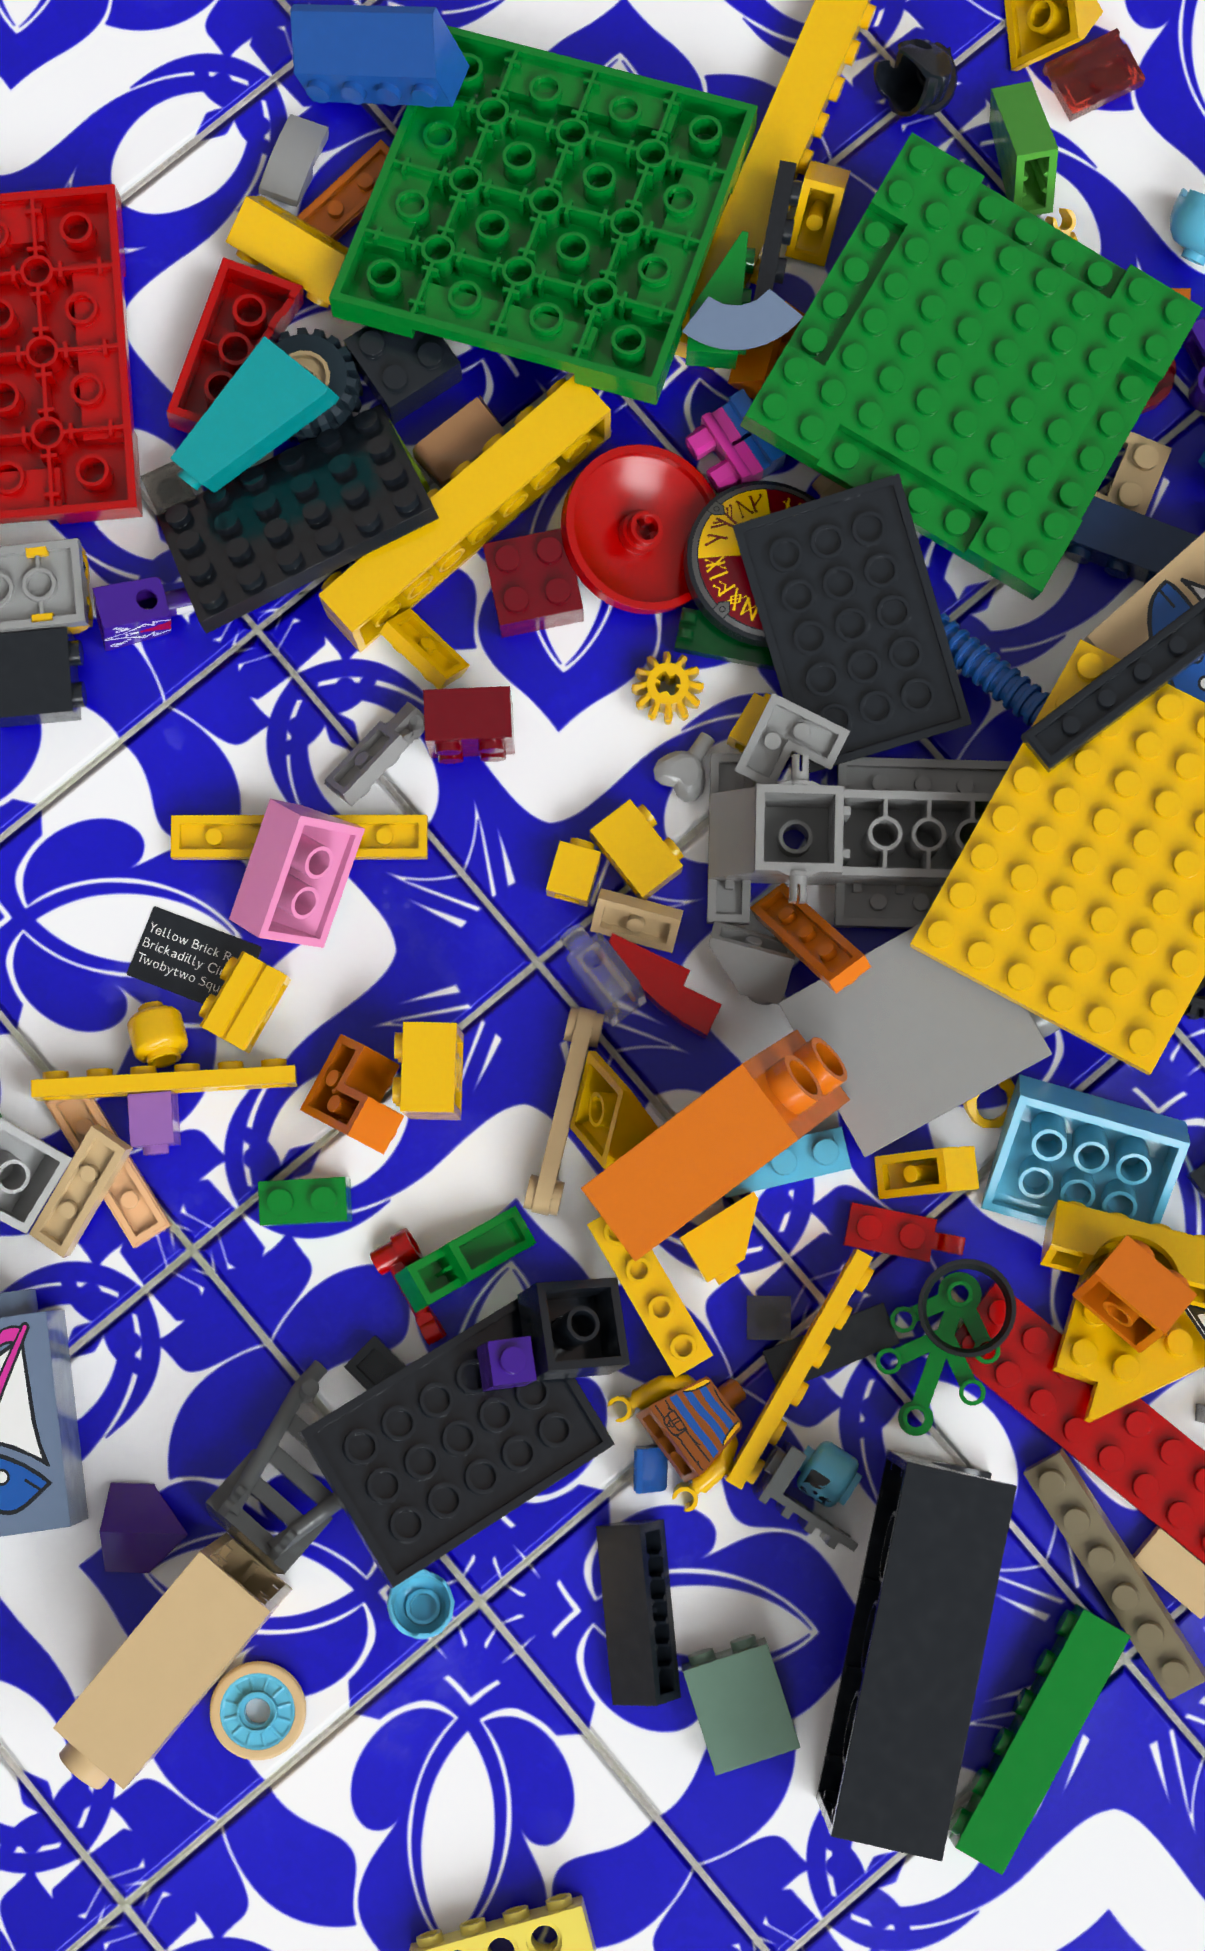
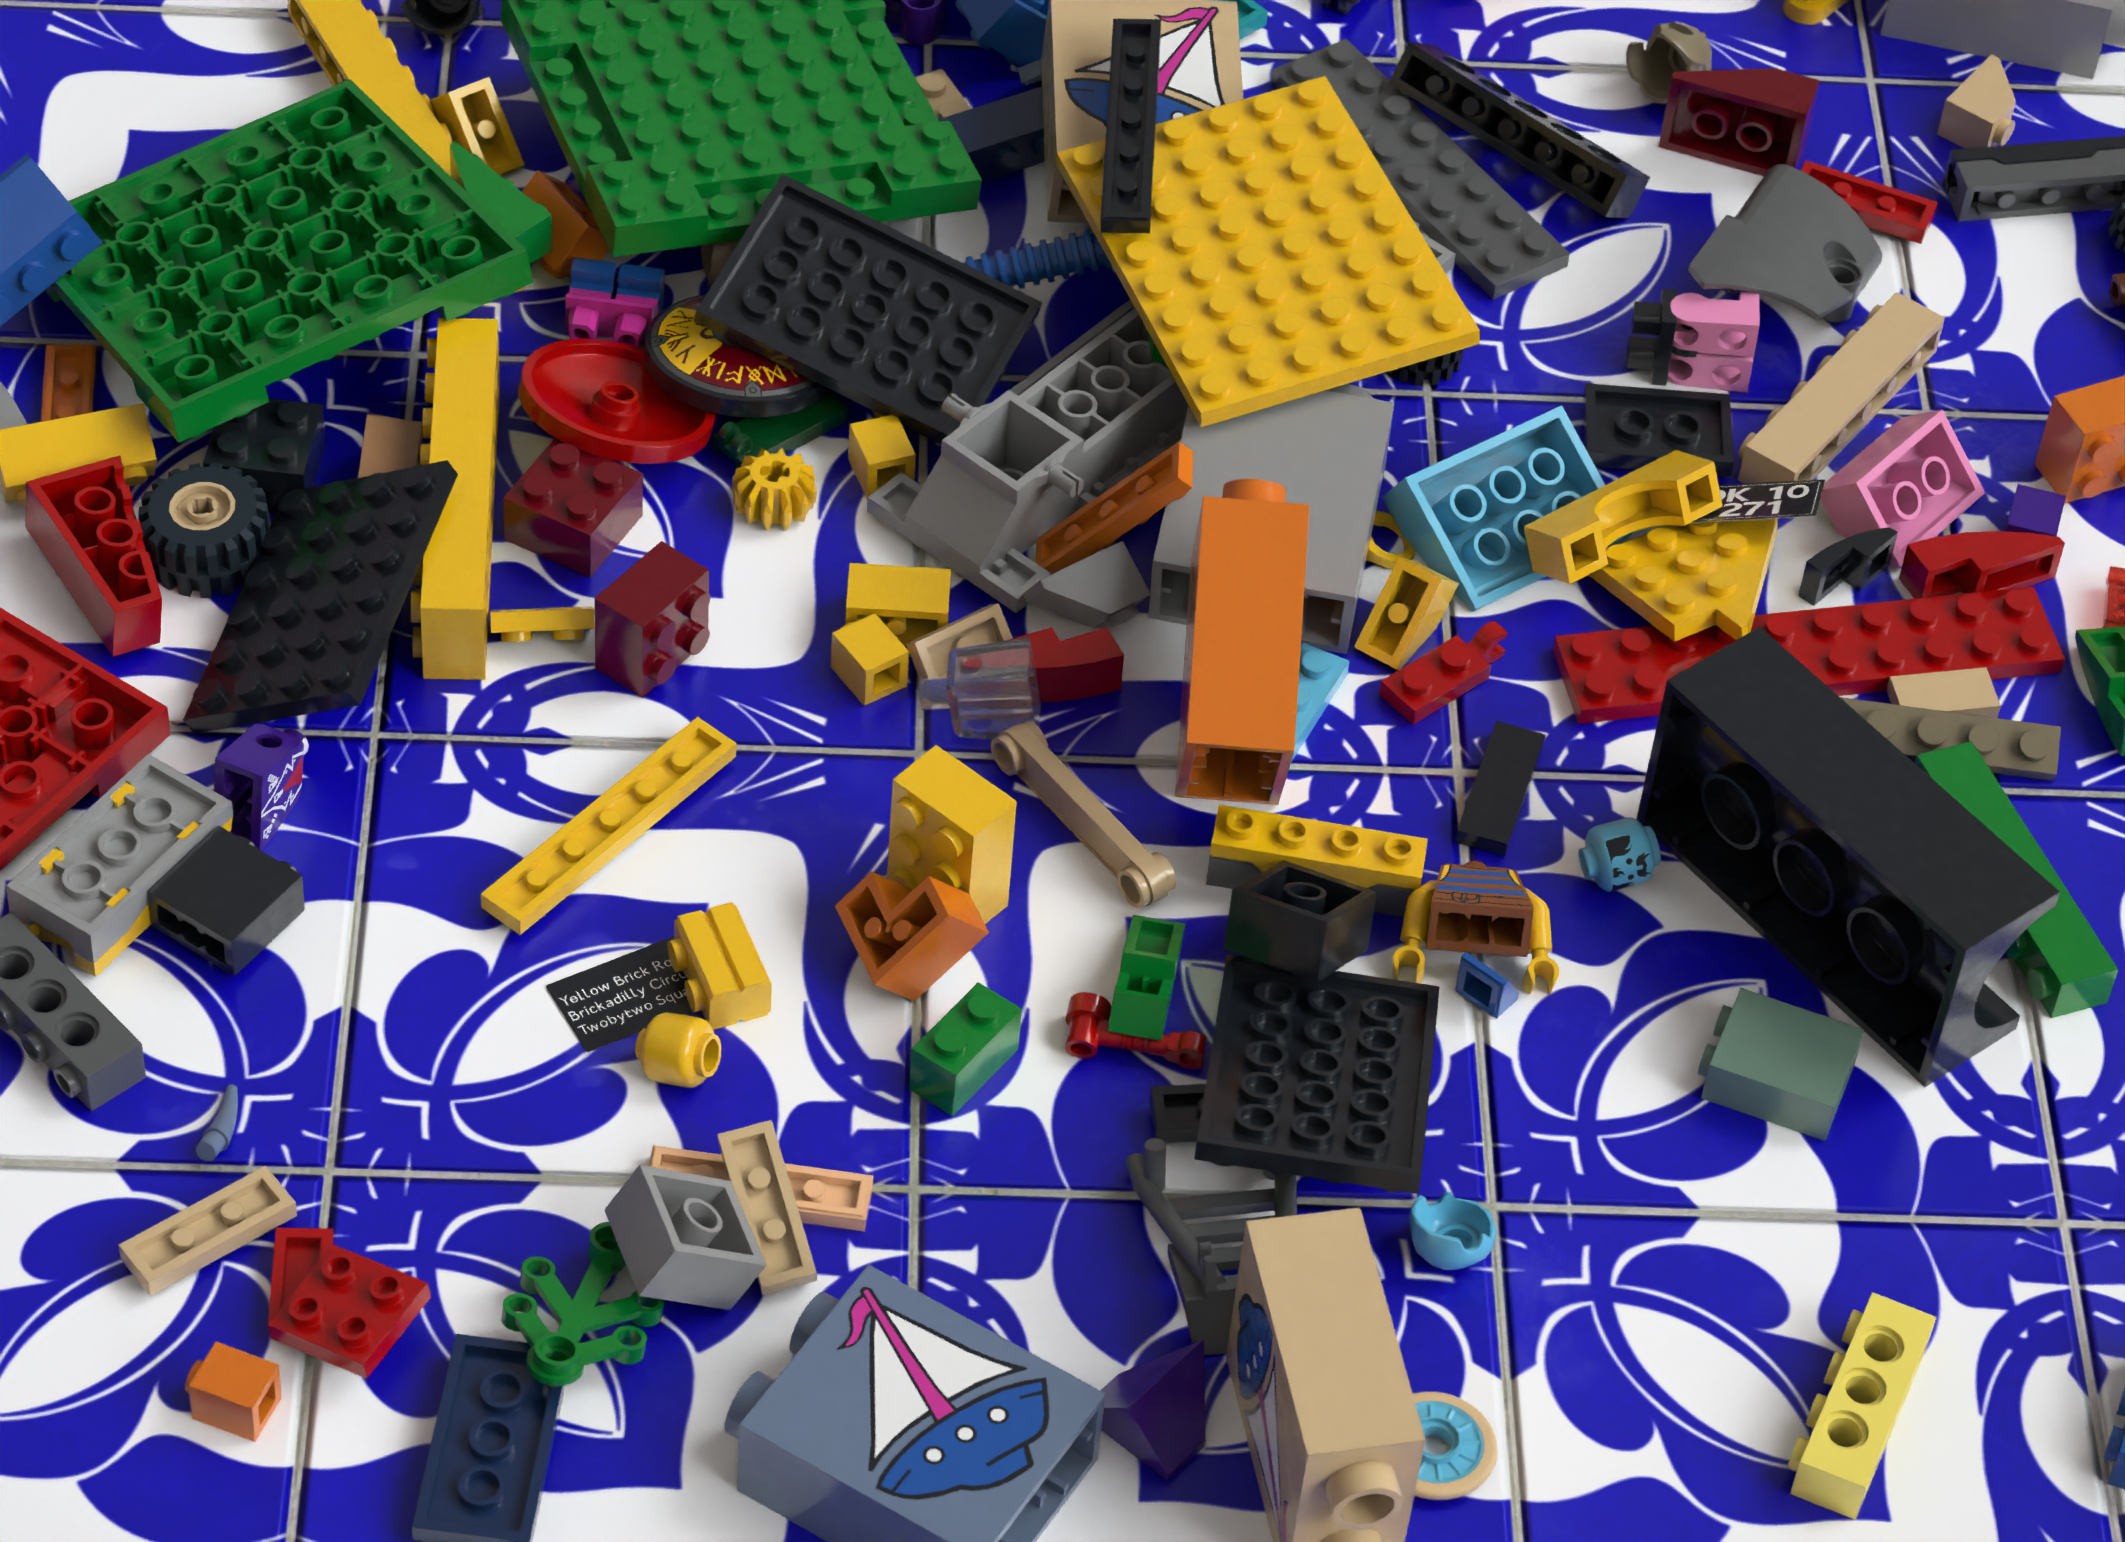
camera: 55 degrees left, 35 degrees down
yellow plate [31,1058,297,1101] -> none
medium lavender brick [127,1091,181,1156] -> none
clear smoke plate [140,462,196,516] -> none
teal slope [170,336,340,493] -> none
bright pink slope [229,799,365,948] -> none
light grey hinge [324,702,425,807] -> none
dark purple brick [477,1336,537,1391] -> none
yellow slope [570,1051,658,1169] -> none
black brick [596,1519,681,1706] -> none
light grey rock [653,732,715,802] -> none
yellow slope [679,1192,758,1285] -> none
sand blue tile [682,289,803,350] -> none
yellow plate [724,1249,874,1490] -> none
light grey plate [734,693,850,784] -> none
clear smoke plate [746,1295,791,1340] -> none
black plate [753,160,802,301] -> none
dark grey plate [753,1441,859,1552] -> none
green plant [876,1272,1000,1436] -> none
black tyre [918,1259,1016,1357] -> none
orange brick [1072,1235,1197,1354] -> none

